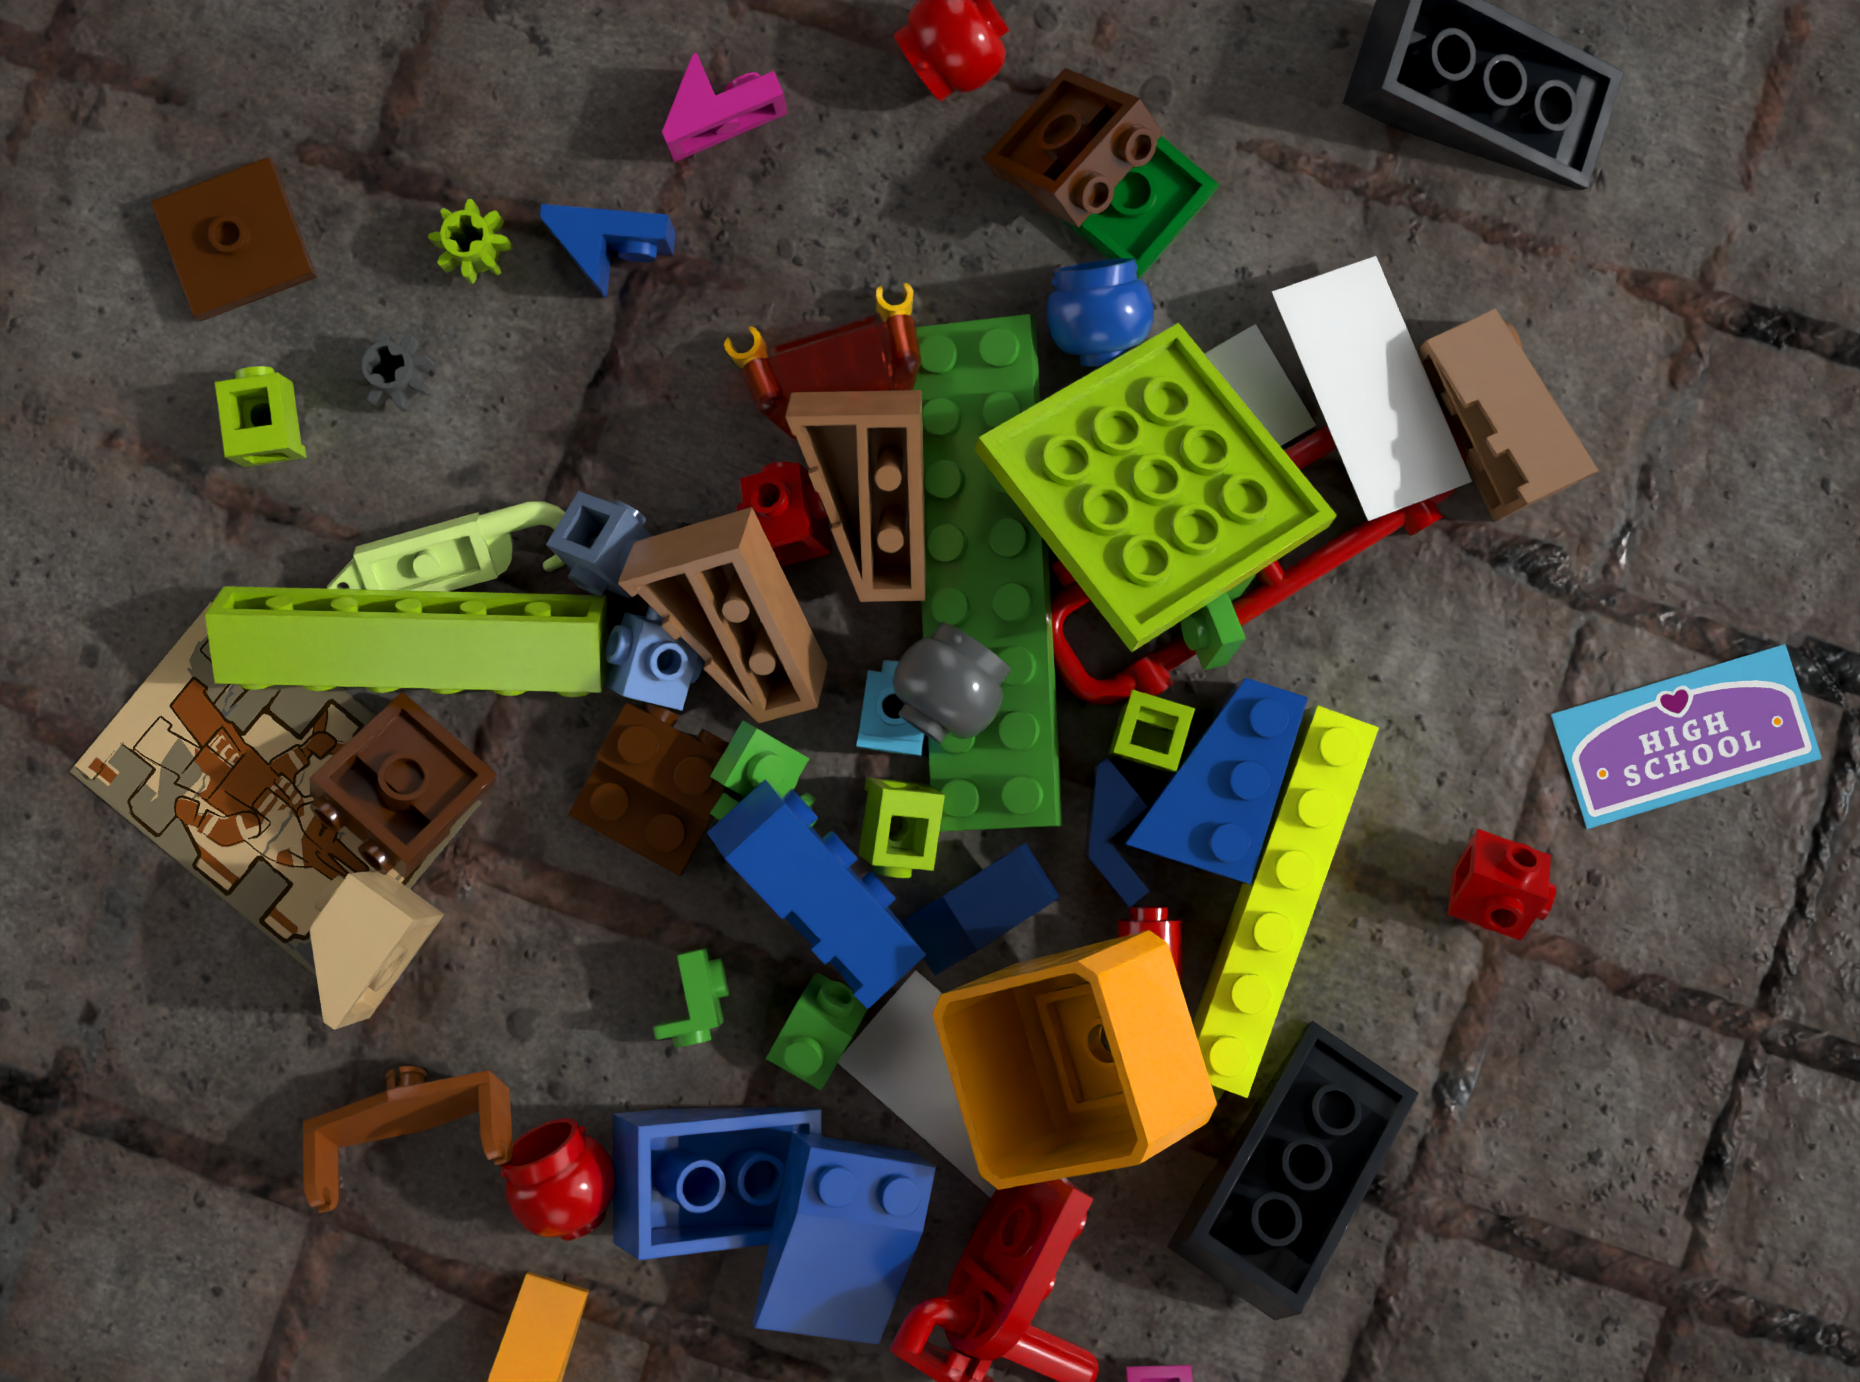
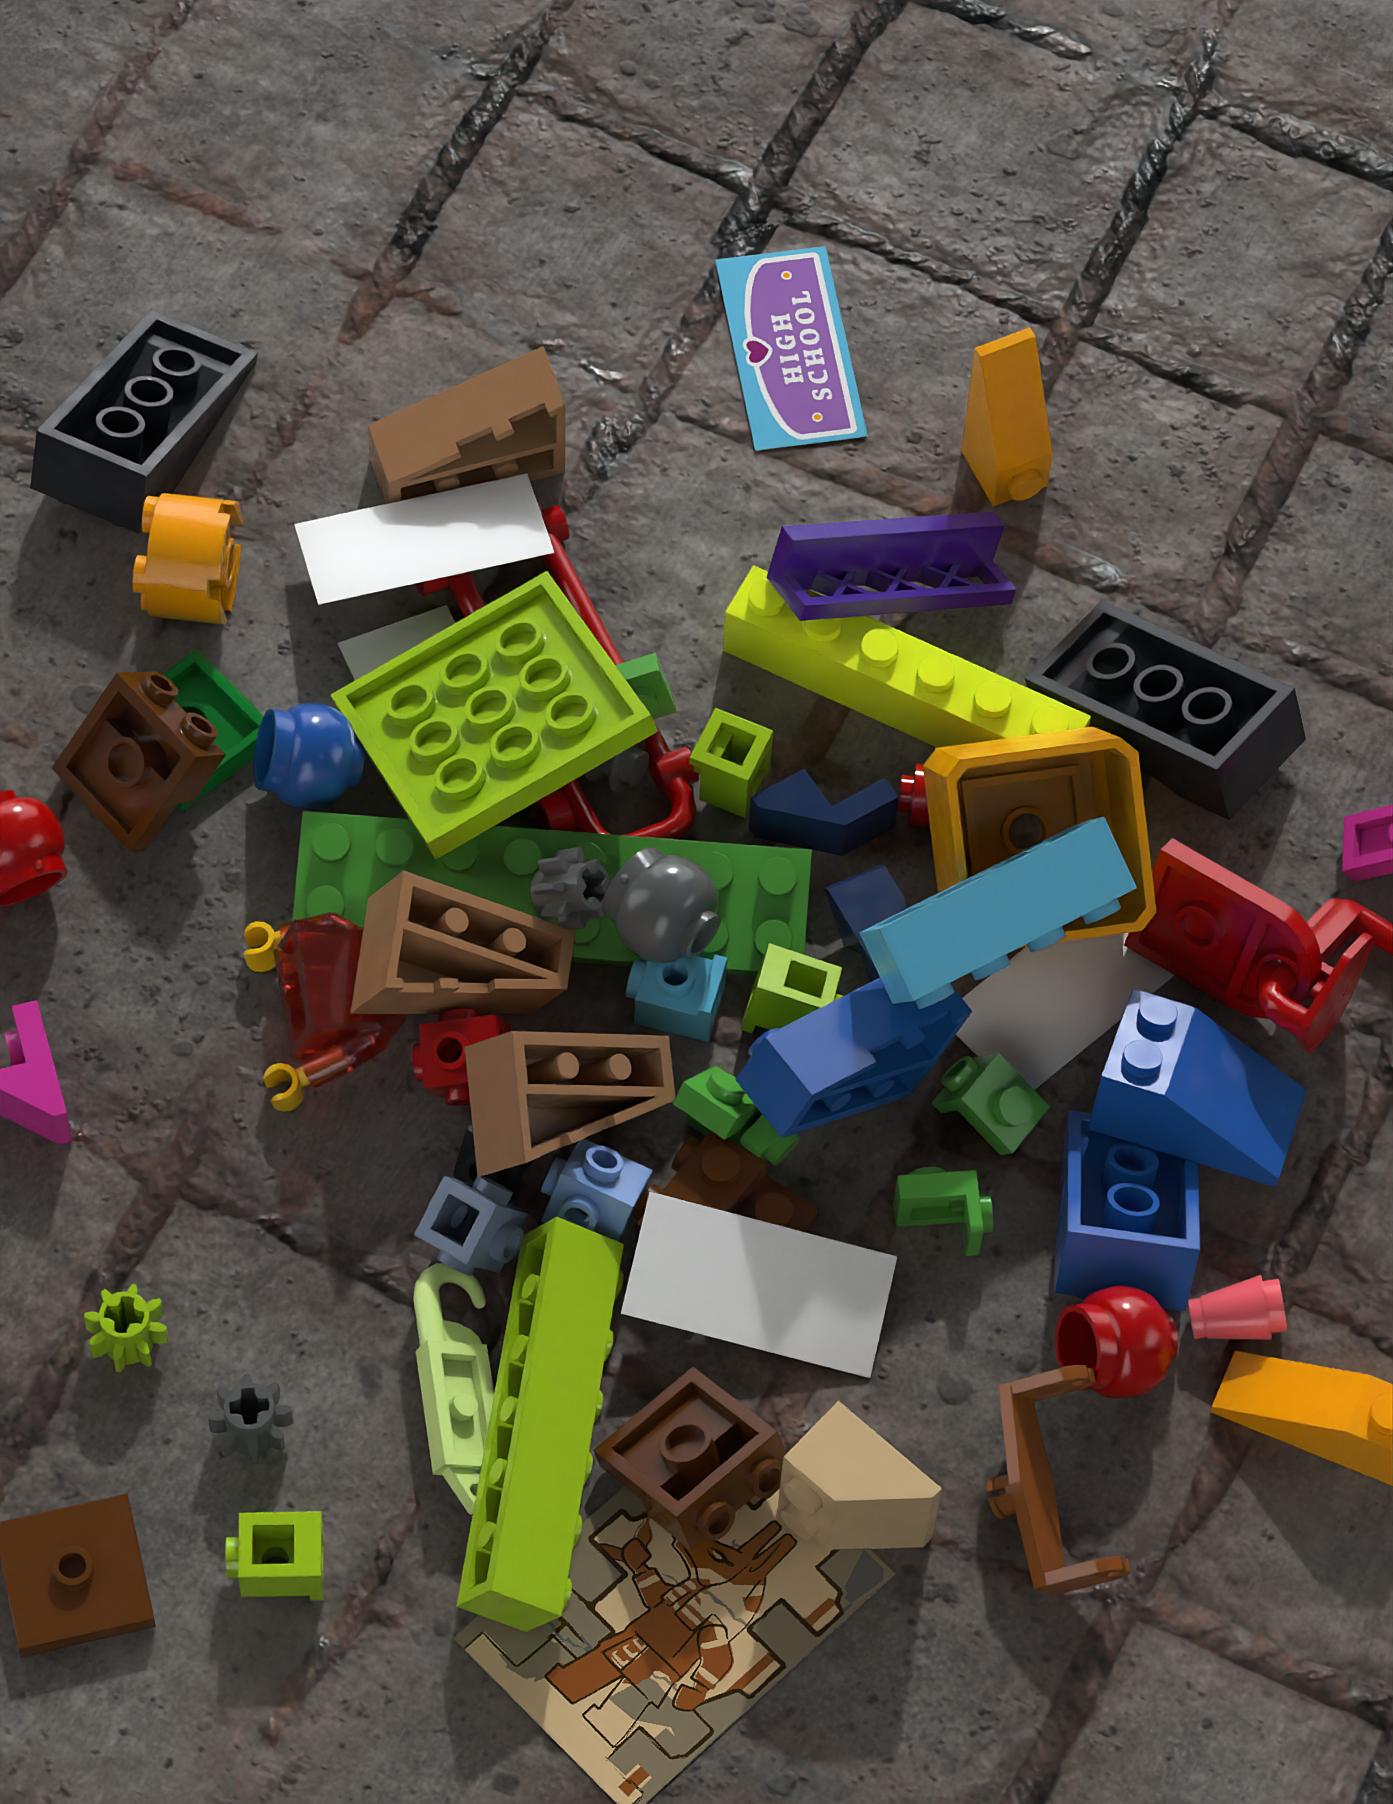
camera: 90 degrees left, 25 degrees down
blue slope [540,204,676,298] -> none
blue wedge [1119,678,1308,884] -> none
red brick [1448,829,1556,941] -> none
none -> light orange brick [133,493,242,625]
none -> dark grey gear [531,847,610,929]
none -> white sticker [621,1192,897,1378]
none -> dark purple fence [766,512,1016,621]
none -> medium azure brick [859,817,1137,1009]
none -> light orange slope [961,327,1053,507]
none -> coral cone [1188,1275,1287,1340]

